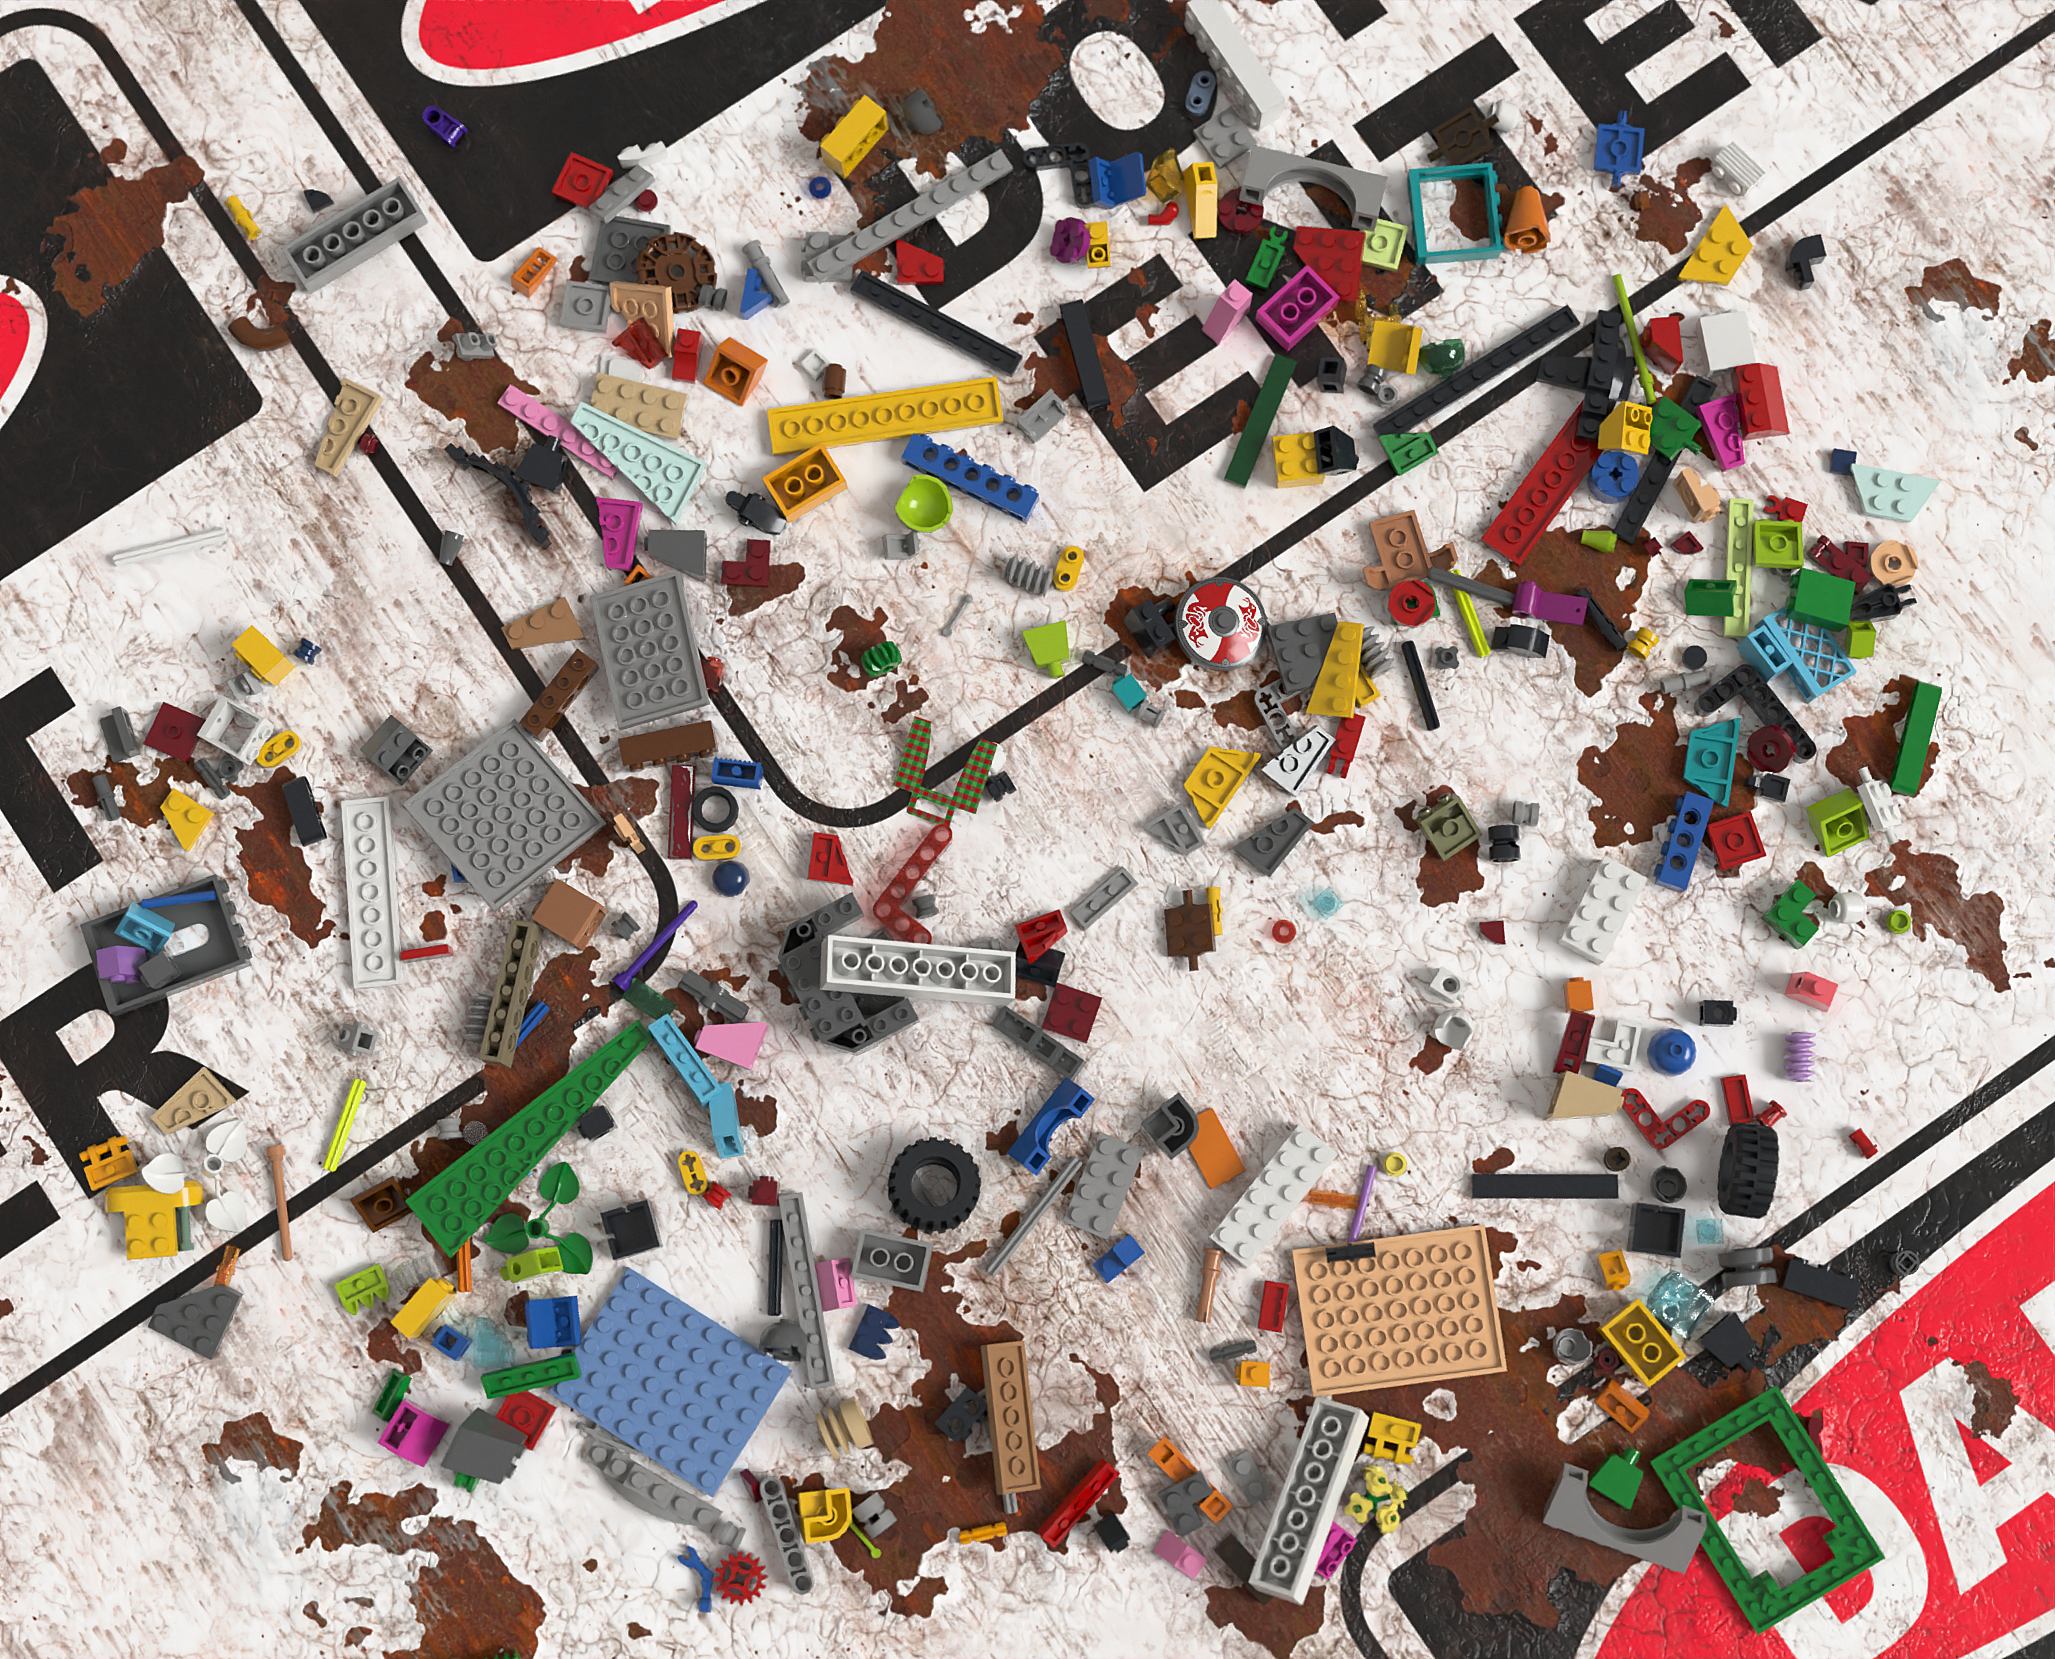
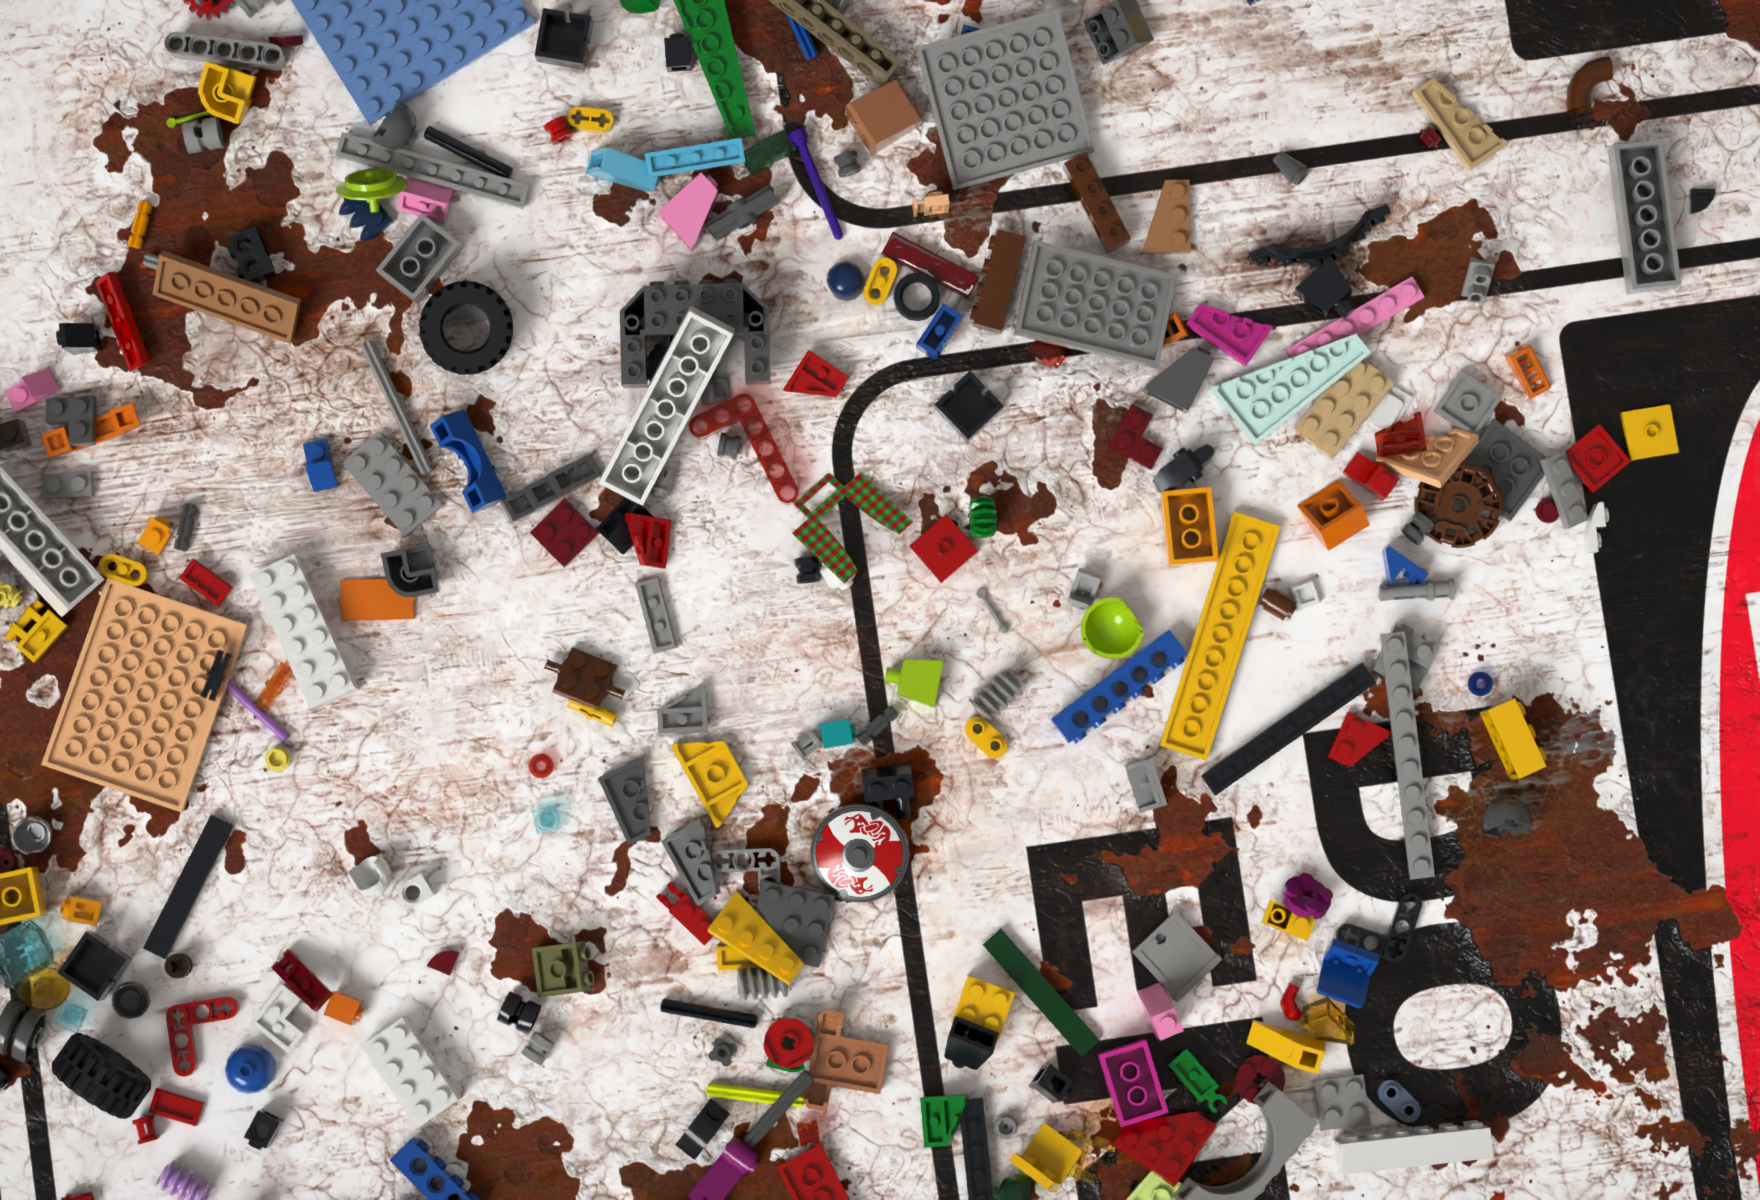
camera: 110 degrees right, 5 degrees up
yellow pin [224,195,261,240] -> none
dark purple piece [423,106,468,149] -> none
dark red brick [748,1176,780,1207] -> none
tan wheel [815,1396,874,1460] -> none
black beam [1059,299,1111,411] -> none
nougat pin [1195,1248,1225,1323] -> none
dark grey wheel [1356,364,1387,396] -> none
tan slope [1545,1071,1624,1122] -> none
blue slope [1592,1064,1623,1087] -> none
none -> clear yellow dish [19,967,70,1011]
none -> yellow plate [99,554,149,587]
none -> lime piece [336,168,408,213]
none -> clear red wheel [797,1119,821,1147]
none -> red plate [909,514,978,583]
none -> black piece [934,371,1004,443]
none -> light grey container [1132,910,1223,1002]
none -> yellow plate [1620,404,1679,461]

